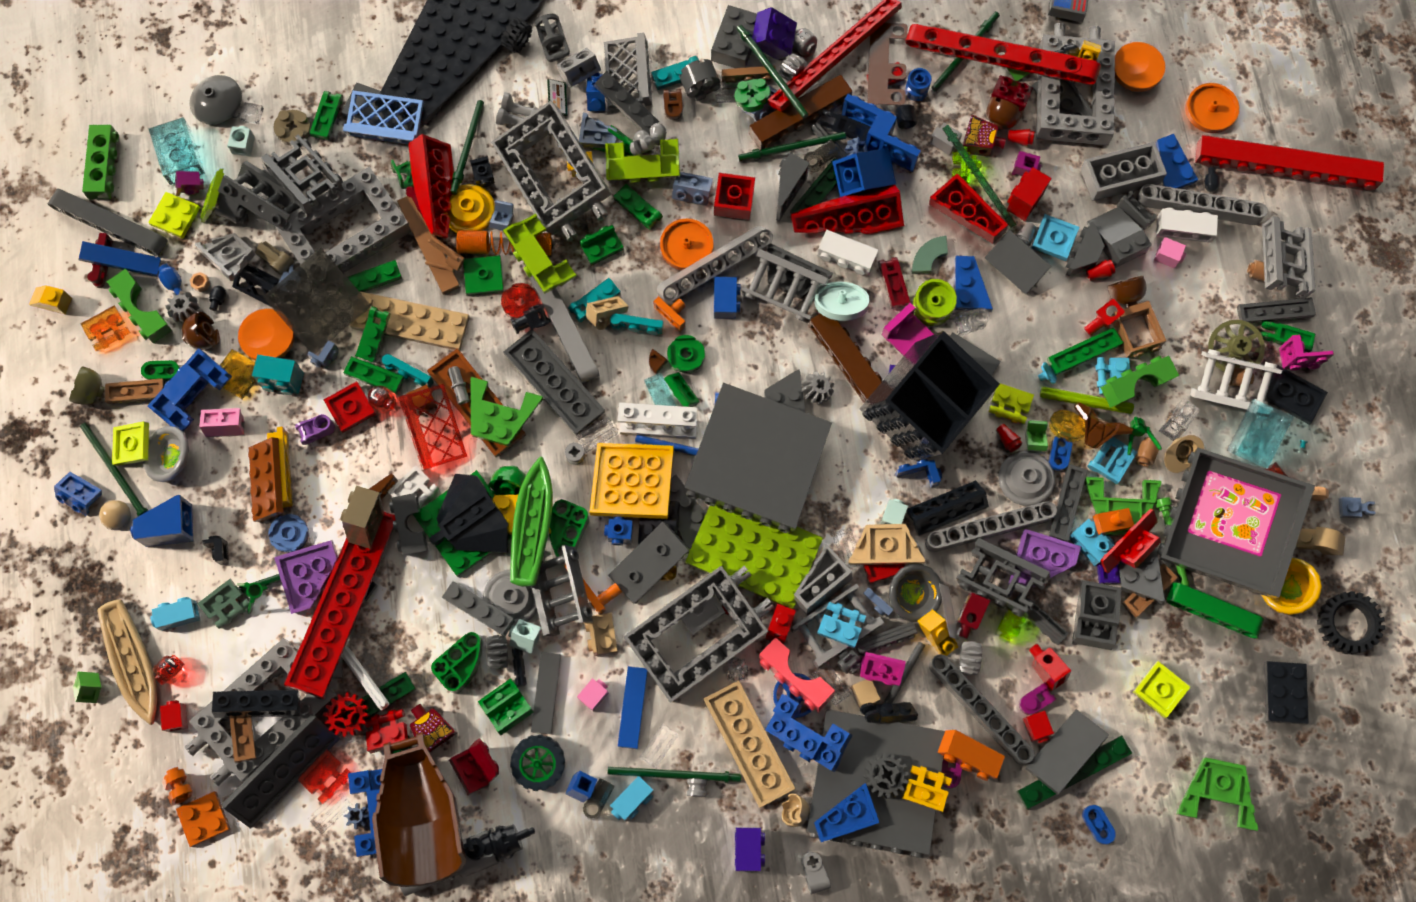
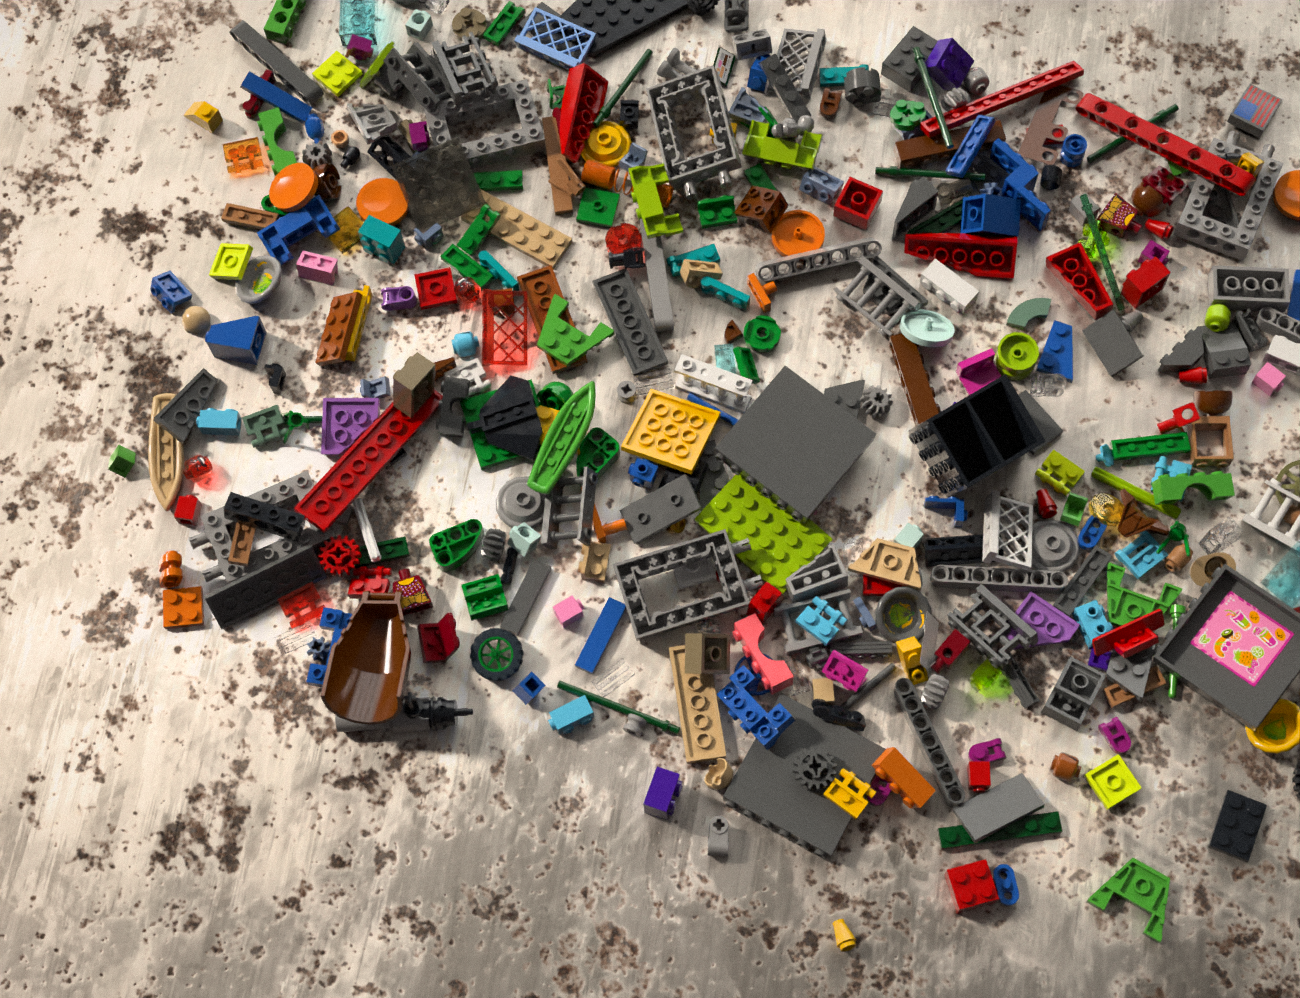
camera: 25 degrees right, 5 degrees down
olive cylinder [69,366,105,405] -> none
dark green bar [80,423,149,517] -> none
medium blue tile [268,514,309,553] -> none
dark grey plate [442,581,516,637] -> none
light grey axle [448,366,470,405] -> none
clear smoke piece [583,778,615,820] -> none
blue brick [714,277,741,319] -> none
medium nougat plate [721,65,776,84] -> none
blue wing [814,783,880,843] -> none
dark red plate [878,257,910,309] -> none
red torso [1029,643,1071,692] -> none
medium azure plate [1031,214,1079,261] -> none
orange tile [1093,508,1134,535] -> none
green beam [1166,582,1264,639] -> none
none -> dark grey wing [153,368,218,444]
none -> orange piece [269,163,318,212]
none -> sand blue bracket [360,376,391,399]
none -> magenta brick [409,121,430,151]
none -> medium azure head [451,331,480,357]
none -> dark tan slope [685,633,730,674]
none -> reddish brown bracket [734,185,789,234]
none -> red brick [944,859,999,914]
none -> blue tile [945,115,996,178]
none -> white fence [982,489,1033,570]
none -> dark orange head [1050,752,1082,782]
none -> magenta plate [1098,717,1131,754]
none -> lime head [1204,304,1231,332]

